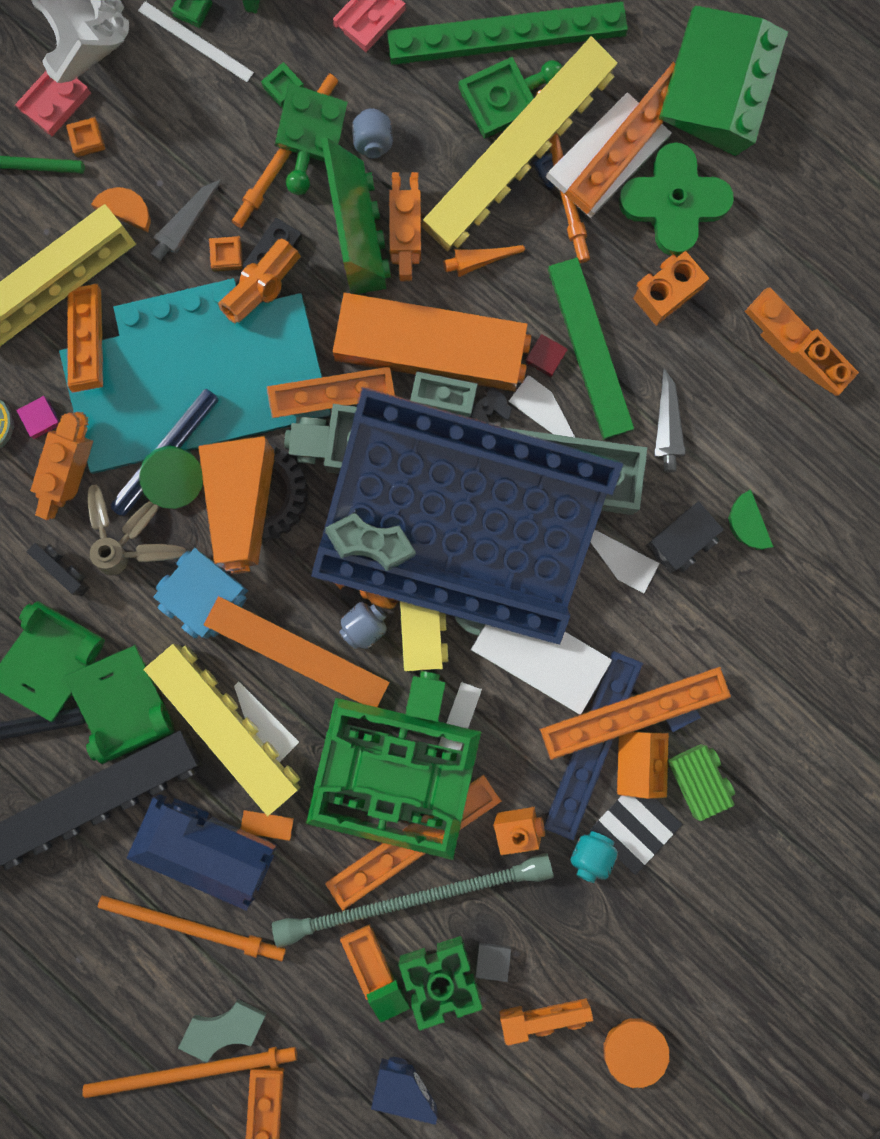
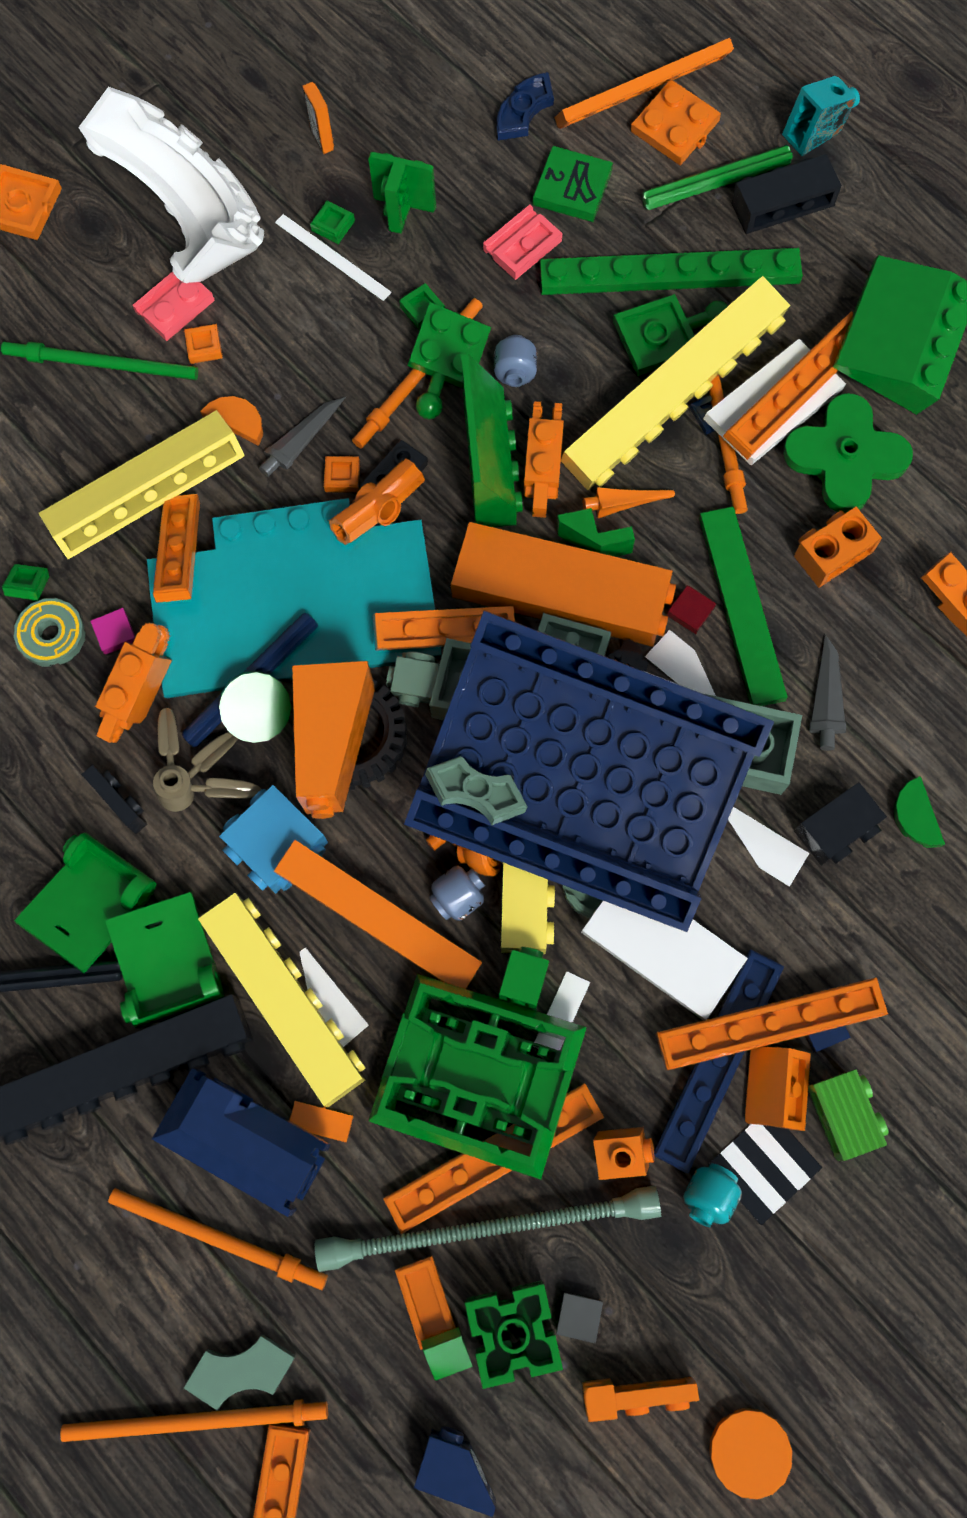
camera: 10 degrees right, 10 degrees down
none -> green slope [556,508,635,557]

